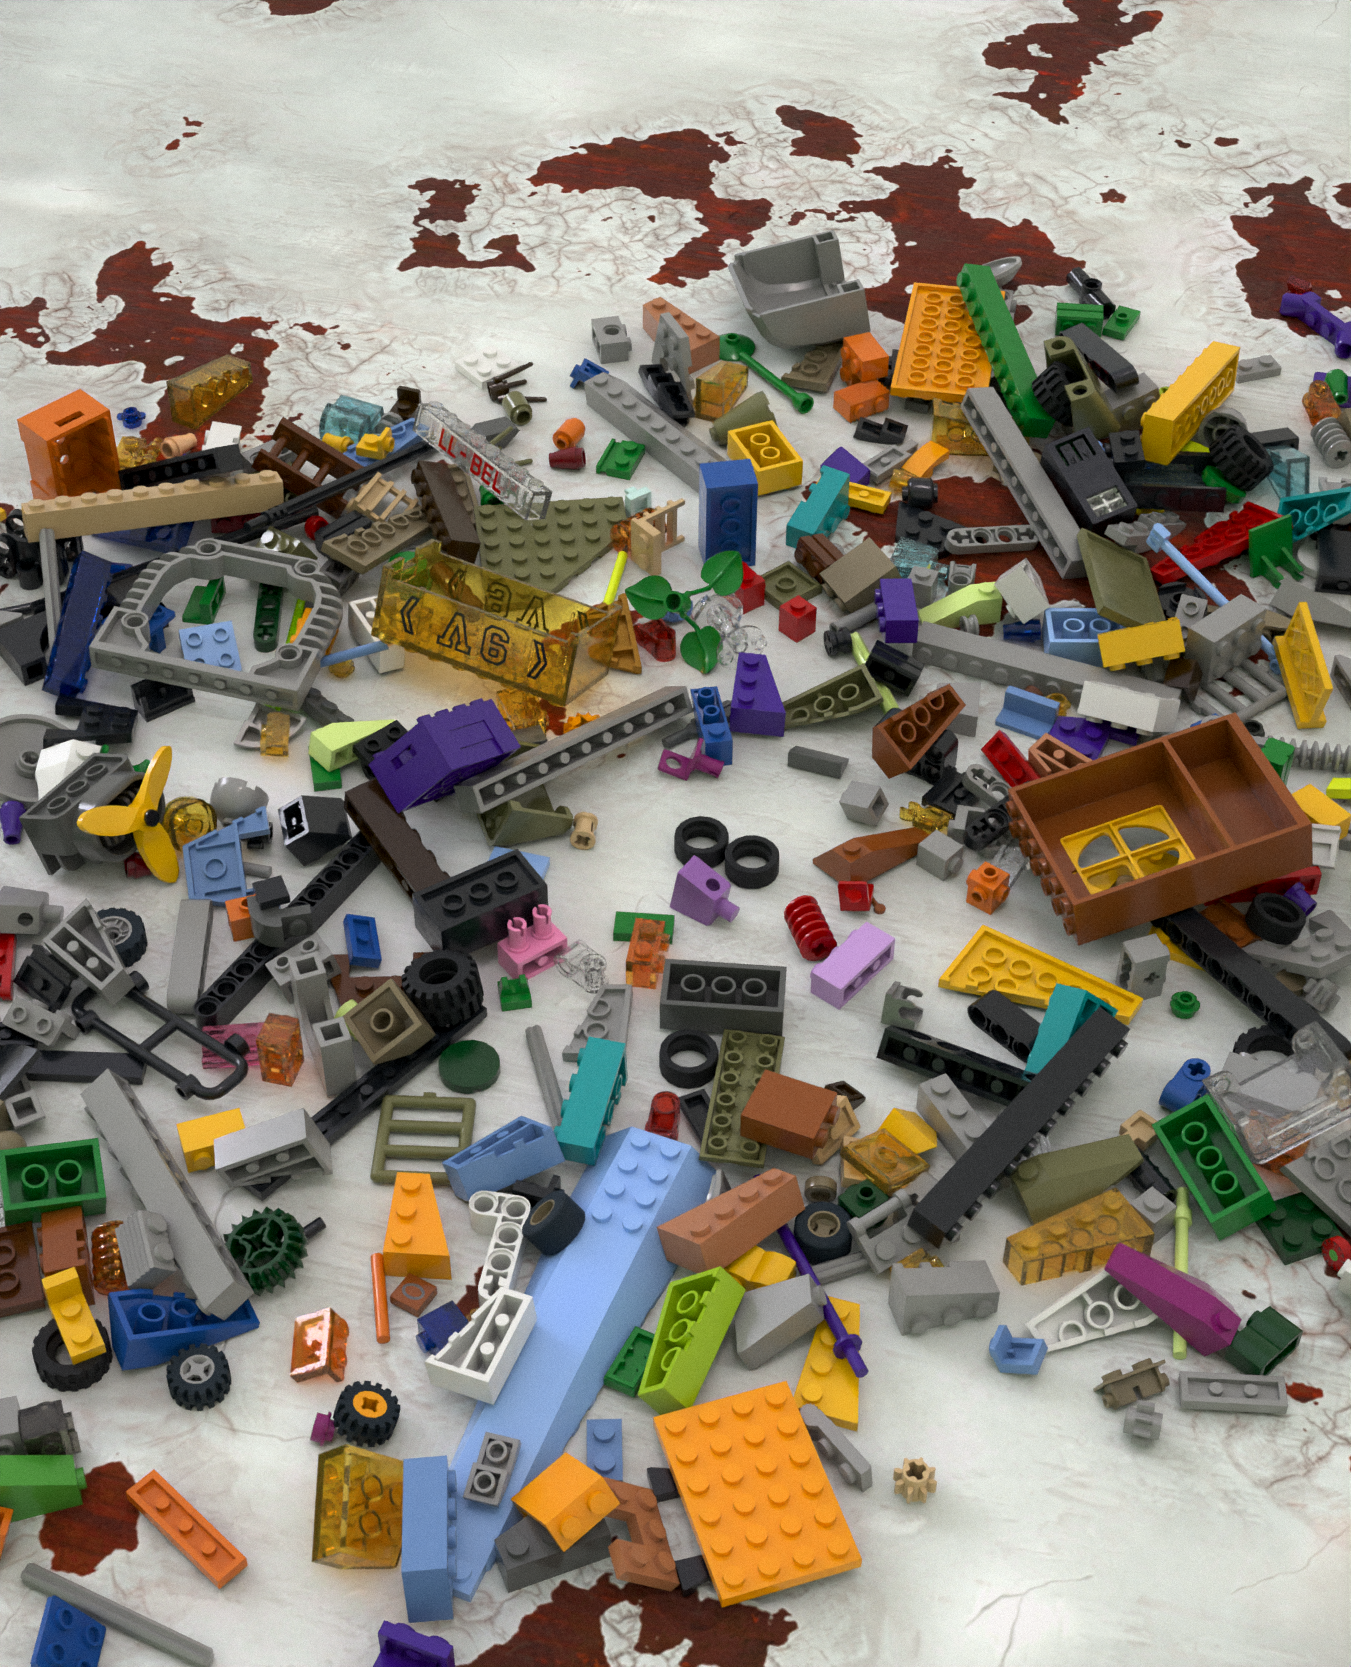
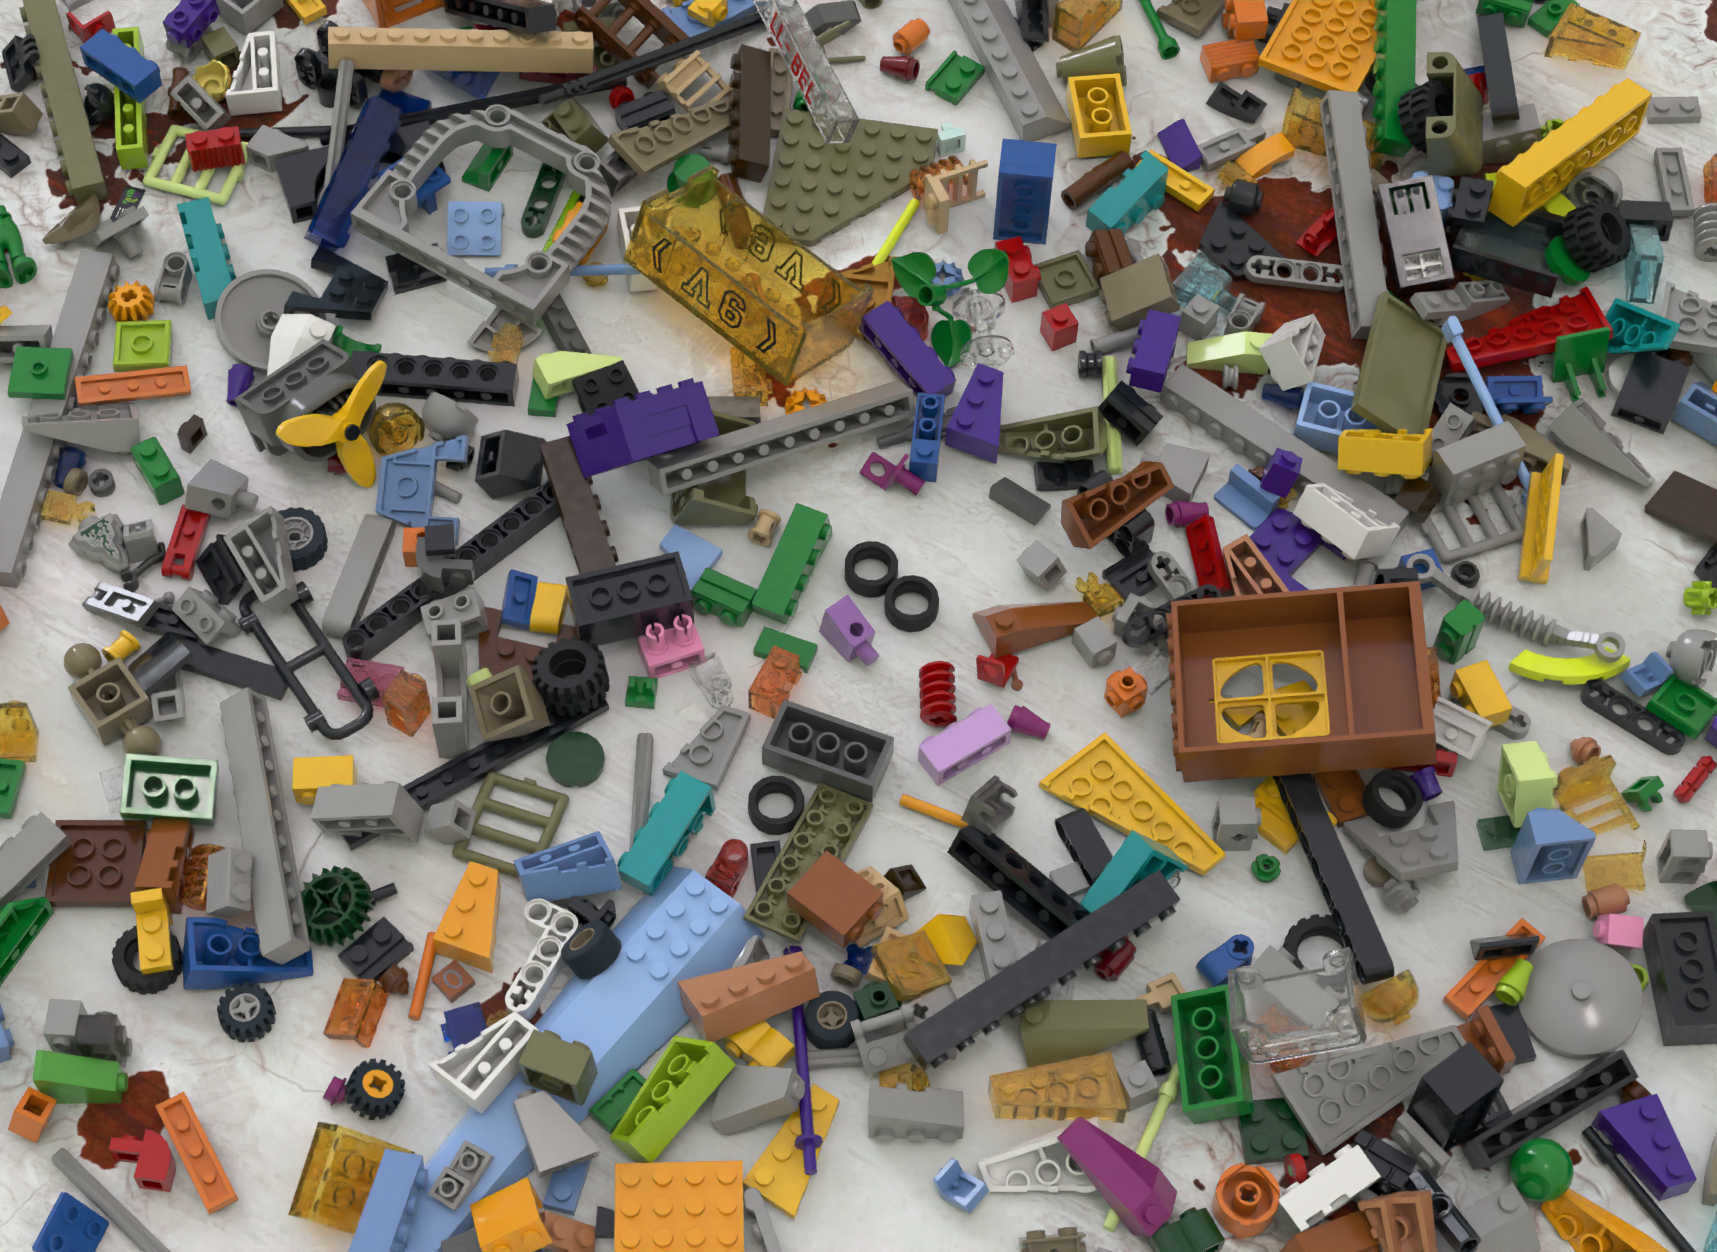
camera: 15 degrees right, 15 degrees up
none -> red brick [109,1129,176,1192]
none -> black plate [338,917,414,989]
none -> black brick [351,351,519,407]
none -> reddish brown plate [377,963,409,995]
none -> nougat beam [380,70,414,93]
none -> light grey brick [424,799,476,845]
none -> light grey slope [513,1089,600,1178]
none -> olive brick [518,1029,598,1106]
none -> yellow beam [530,582,568,635]
none -> green brick [691,567,758,627]
none -> green wedge [751,503,833,625]
none -> clear blue plate [843,944,876,975]
none -> dark purple brick [859,300,956,397]
none -> light orange bar [899,794,969,828]
none -> magenta cone [1007,705,1051,740]
none -> black slope [1033,459,1095,491]
none -> light grey tile [1049,862,1090,898]
none -> reddish brown axle [1061,151,1133,210]
none -> dark red brick [1094,939,1136,981]
none -> magenta cone [1165,500,1209,528]
none -> orange brick [1212,1163,1280,1239]
none -> yellow tile [1255,795,1299,855]
none -> dark purple brick [1260,447,1303,498]
none -> red hinge [1295,208,1337,258]
none -> blue bracket [1485,375,1553,415]
none -> clear yellow wedge [1544,3,1641,70]
none -> light grey plate [1654,147,1695,217]

